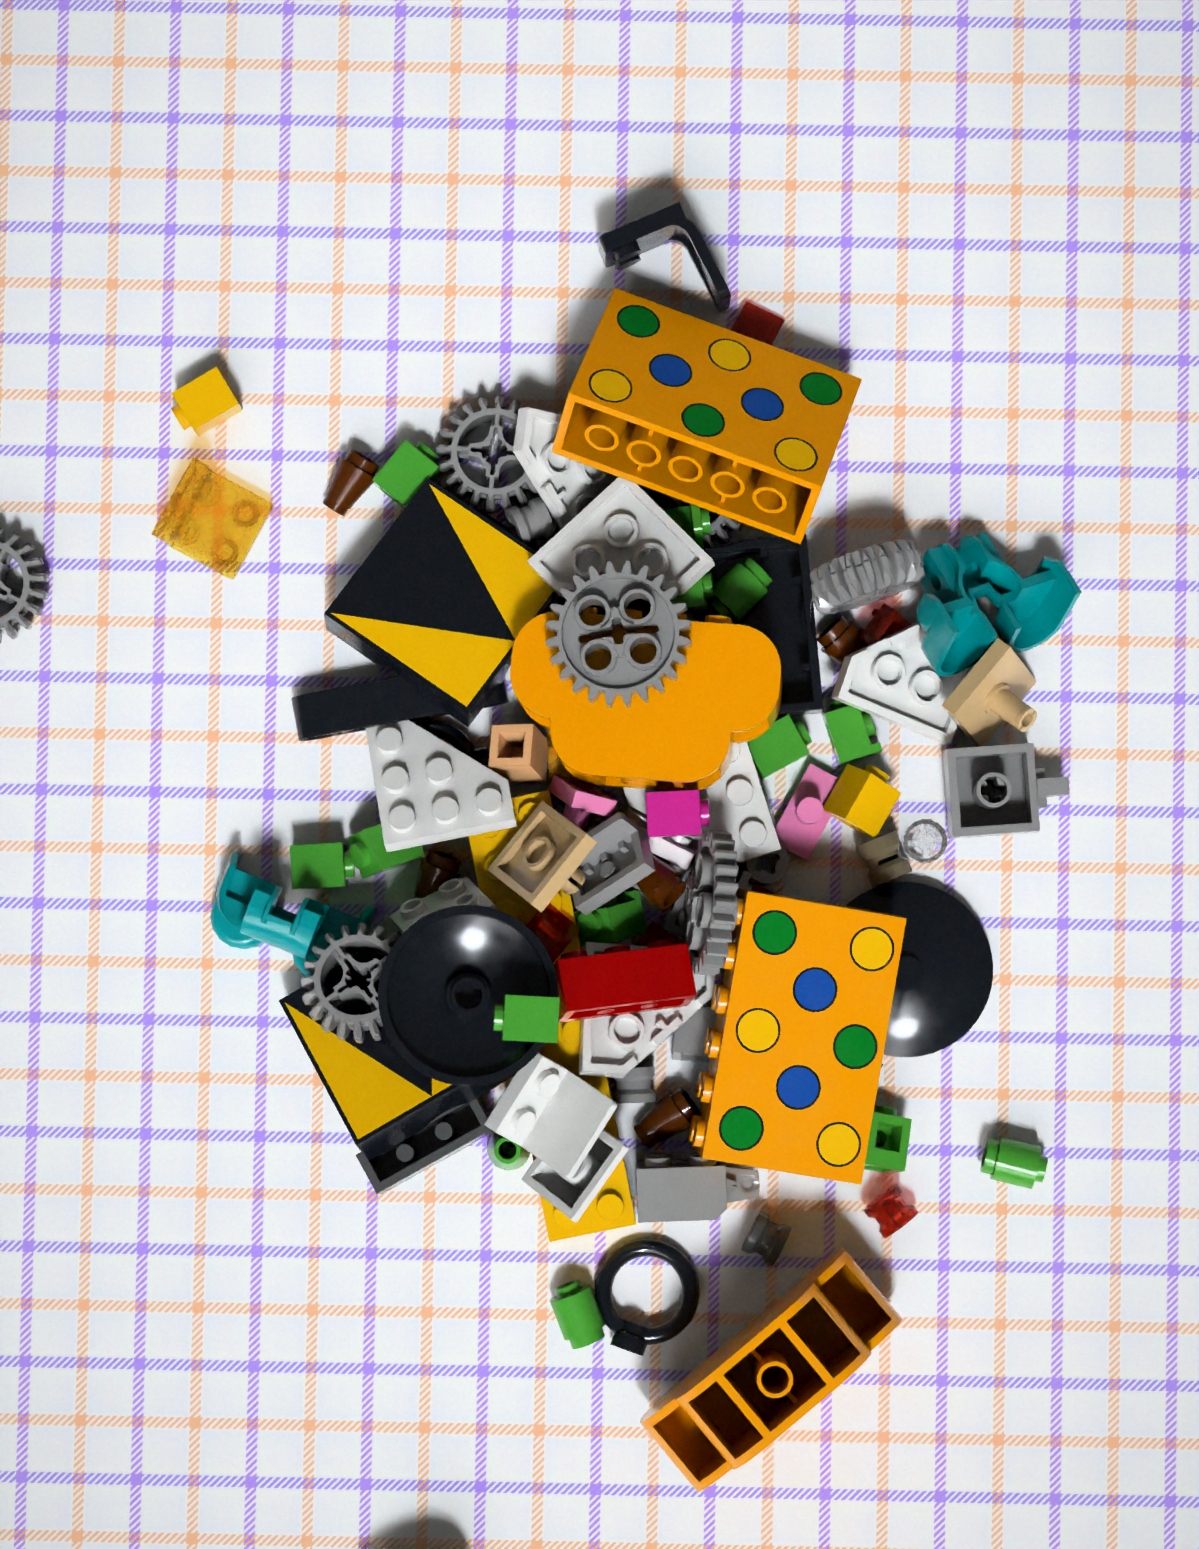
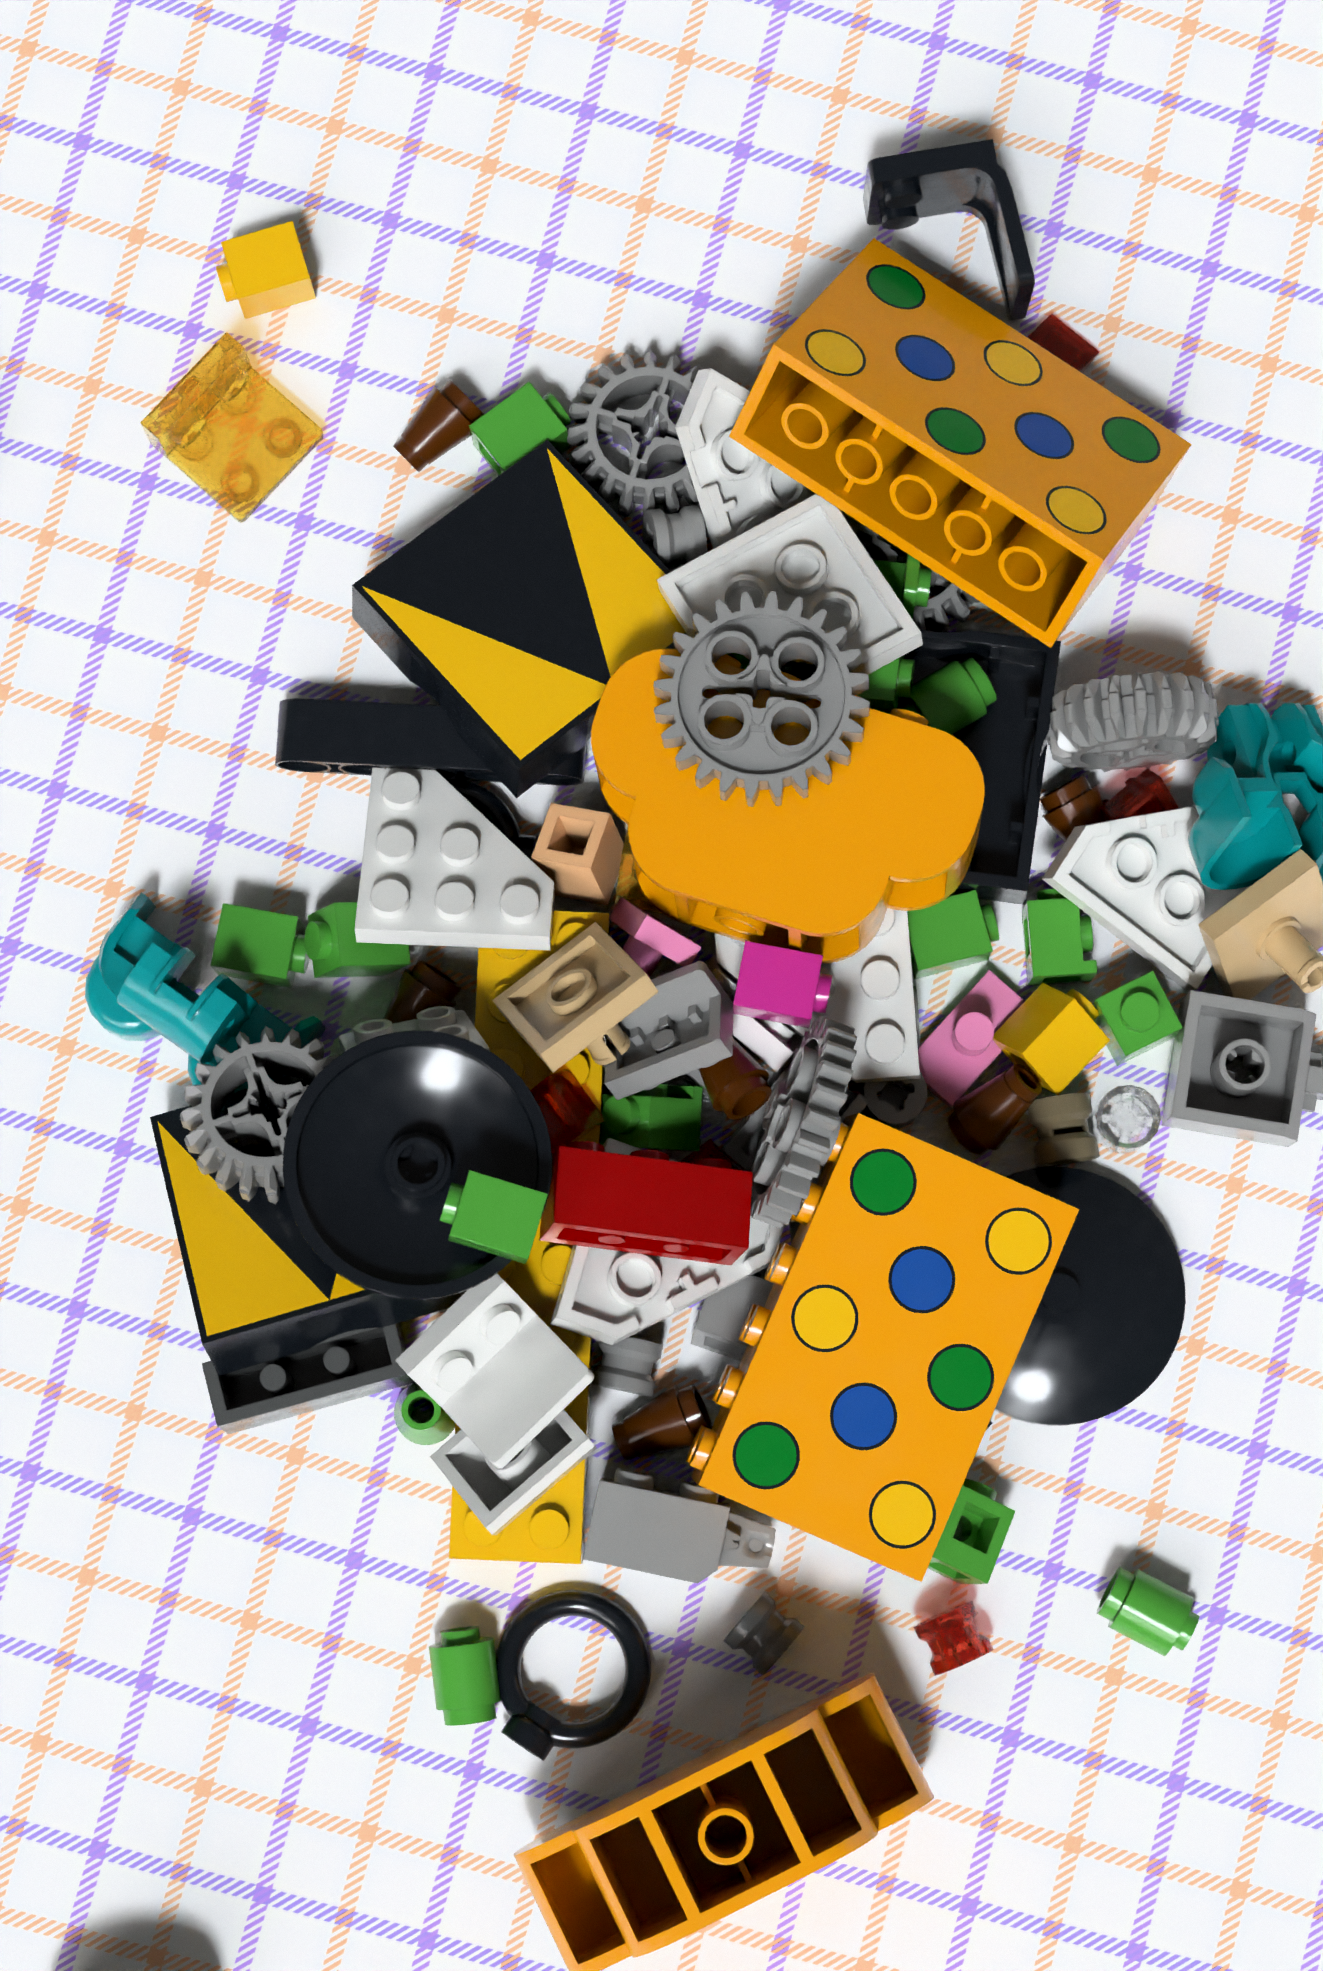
camera: 10 degrees right, 5 degrees down
none -> reddish brown cone [947,1064,1042,1155]
none -> bright green brick [1092,971,1183,1066]

